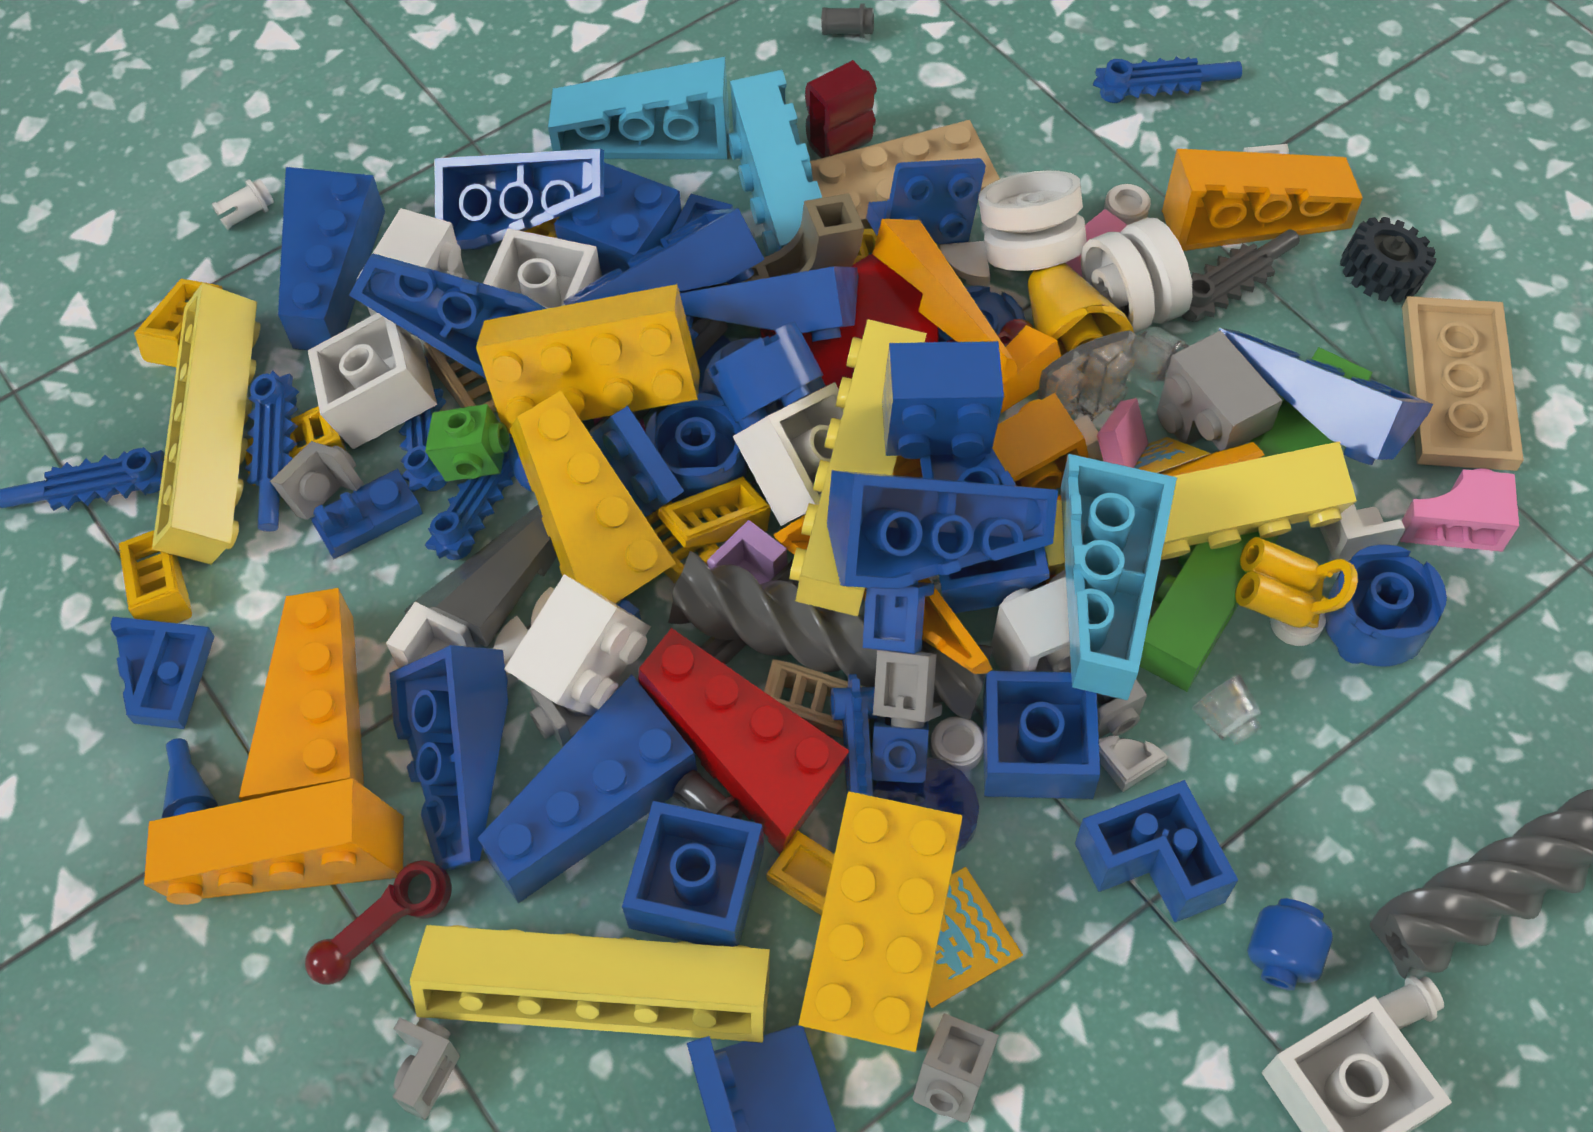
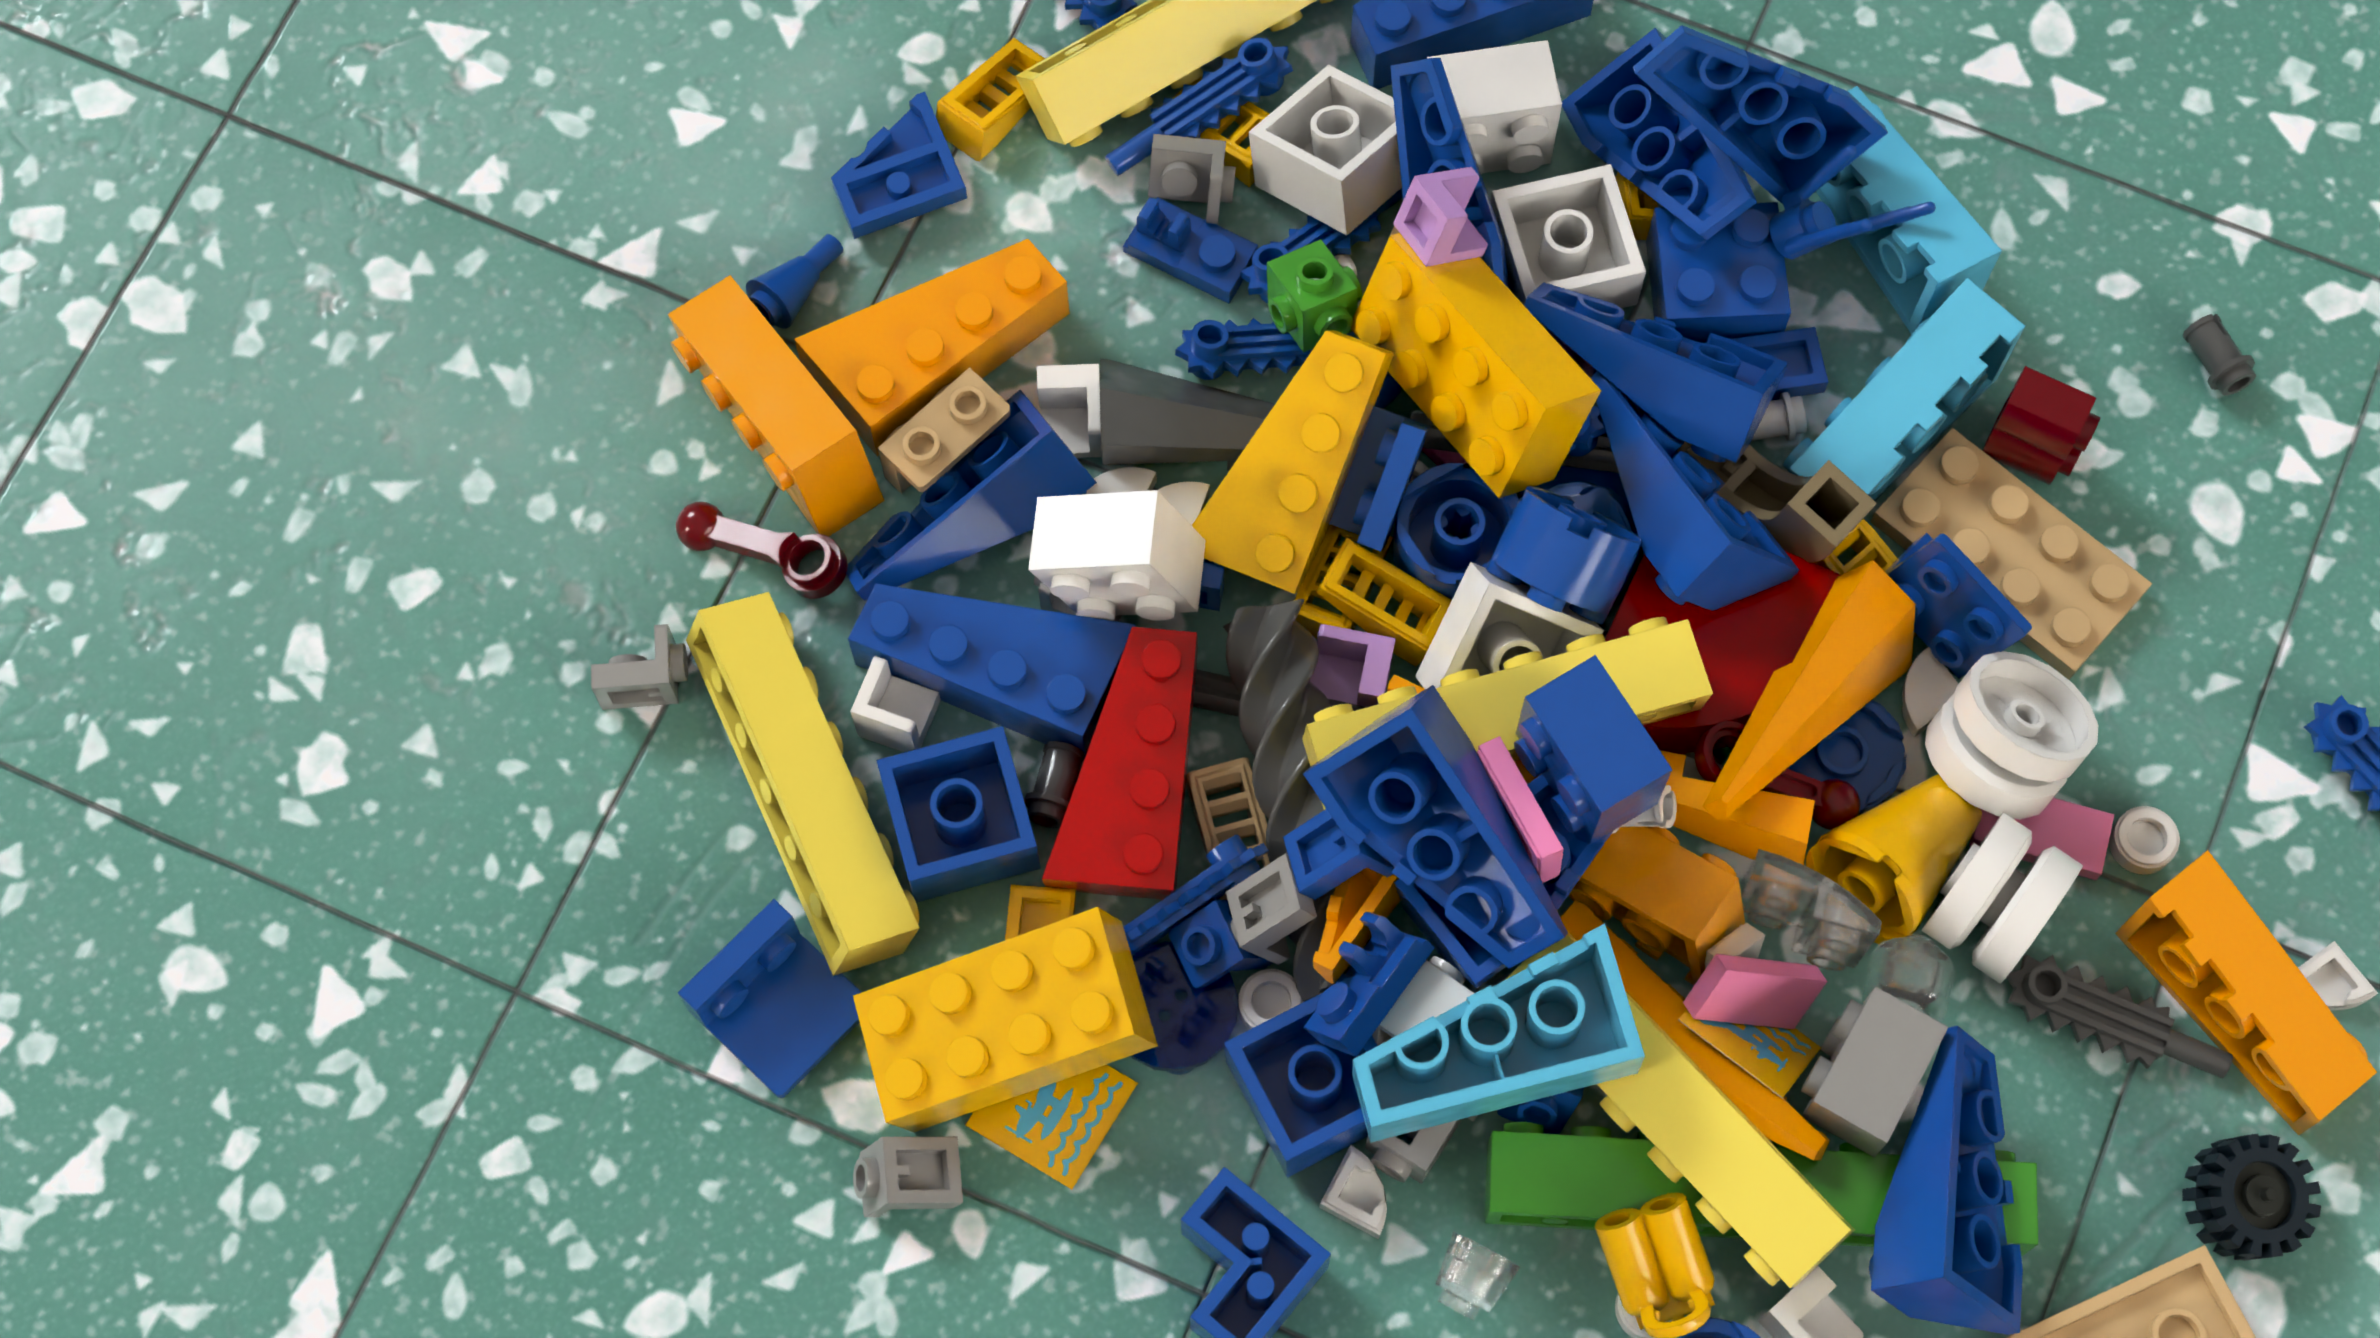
camera: 60 degrees right, 10 degrees up
none -> white panel [850,656,941,752]
none -> tan bracket [878,367,1011,494]
none -> blue plate [1303,912,1435,1057]
none -> lavender panel [1393,167,1488,267]
none -> bright pink tile [1477,736,1564,883]
none -> blue wedge [1633,25,1888,205]
none -> blue plant [1769,145,1936,260]

